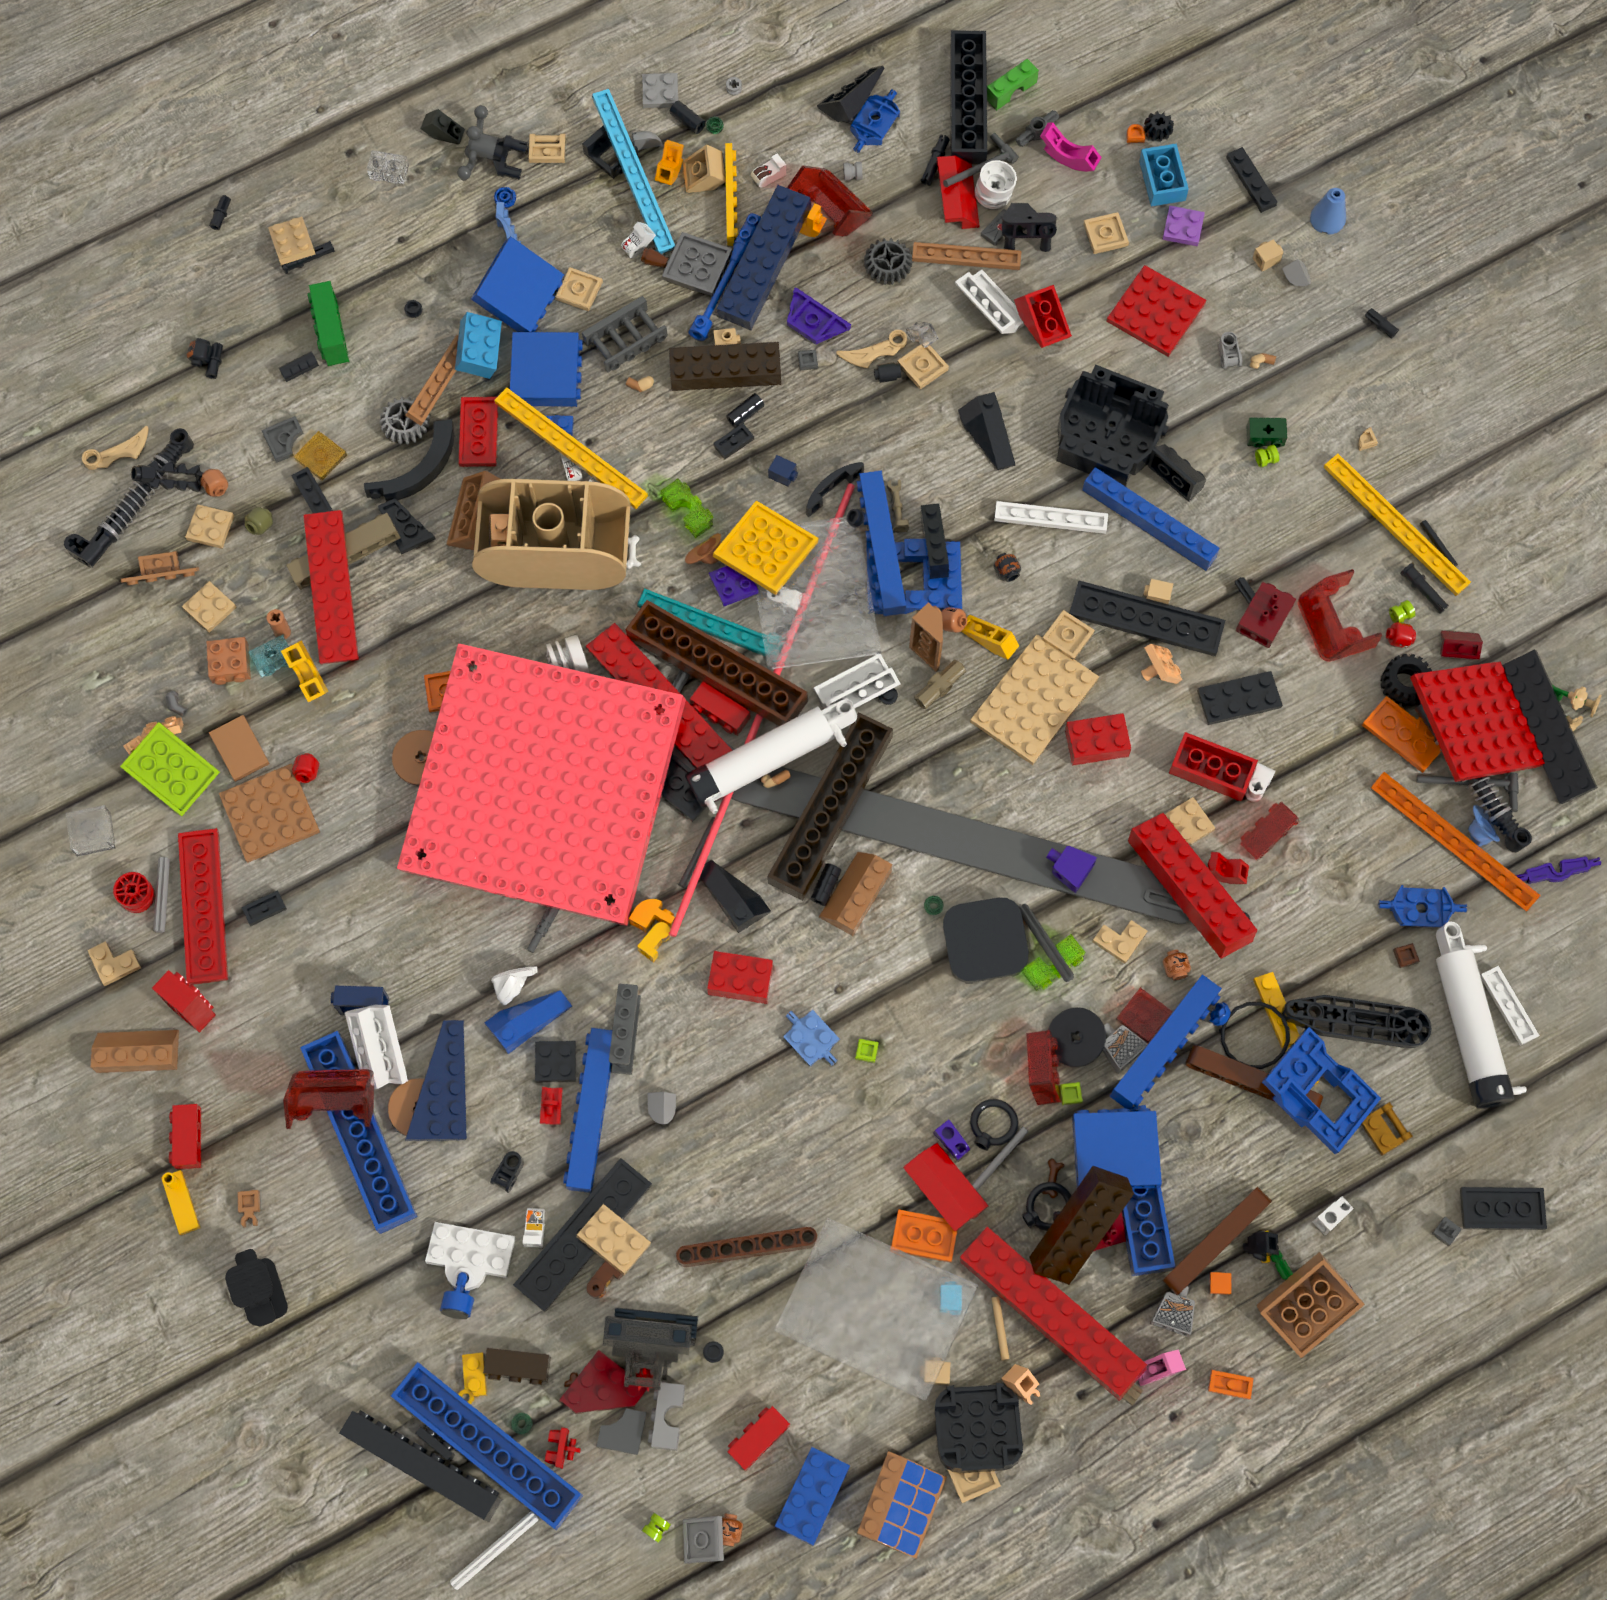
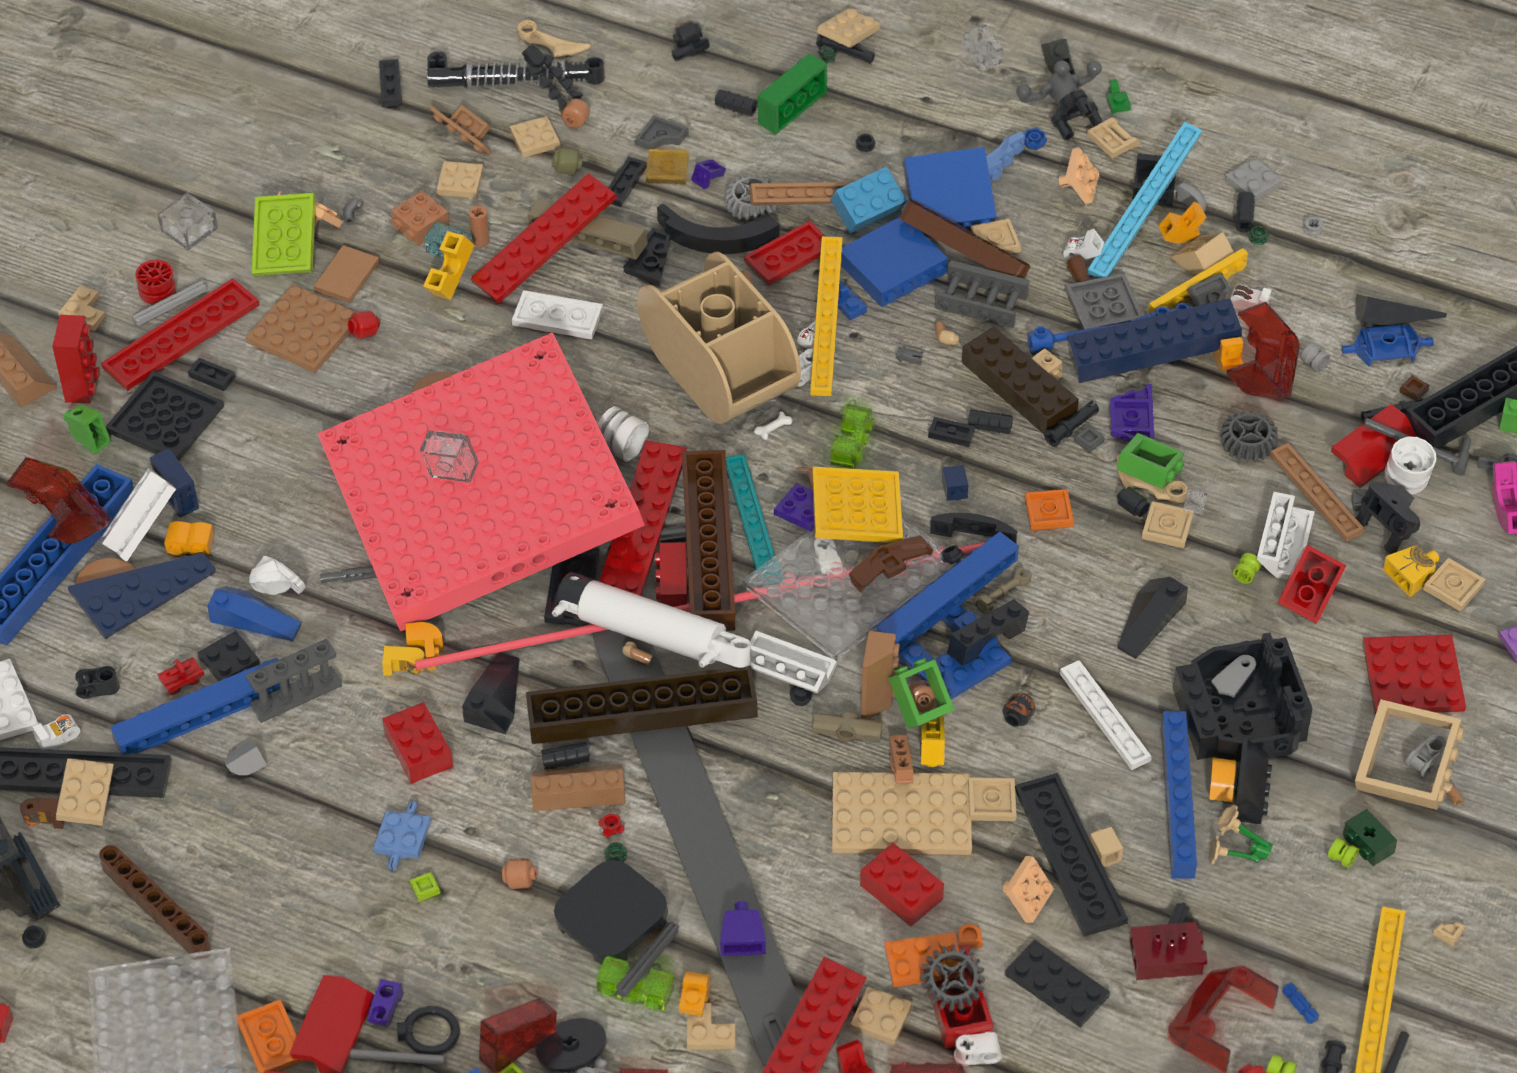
camera: 55 degrees right, 20 degrees down
none -> bright green torso [63,404,111,454]
none -> black plate [106,371,224,461]
none -> light orange brick [164,521,214,556]
none -> black plate [379,59,402,107]
none -> clear brick [419,430,479,483]
none -> nougat head [502,858,538,889]
none -> white plate [512,290,603,339]
none -> red plate [598,814,625,838]
none -> light orange brick [679,971,711,1016]
none -> dark purple bracket [691,159,726,189]
none -> clear green plate [818,45,836,64]
none -> reddish brown plate [849,535,933,593]
none -> orange plate [884,932,964,987]
none -> bright green window [888,658,955,729]
none -> nougat piece [889,735,913,784]
none -> dark grey pin [896,346,923,365]
none -> reddish brown beam [899,199,1031,278]
none -> dark grey gear [920,945,985,1011]
none -> orange tile [958,924,983,948]
none -> orange tile [1024,489,1074,531]
none -> black pin [1044,401,1099,447]
none -> light nougat plate [1058,147,1099,204]
none -> green plate [1106,79,1131,114]
none -> bright green window [1116,433,1185,489]
none -> dark grey tile [1186,273,1232,306]
none -> light orange brick [1209,758,1236,802]
none -> plant [1209,805,1273,865]
none -> light grey piece [1211,655,1256,697]
none -> lime wheel [1233,553,1262,584]
none -> blue axle [1282,982,1319,1024]
none -> tan window [1355,700,1465,810]
none -> yellow torso [1383,546,1439,597]
none -> reddish brown tile [1399,375,1430,400]

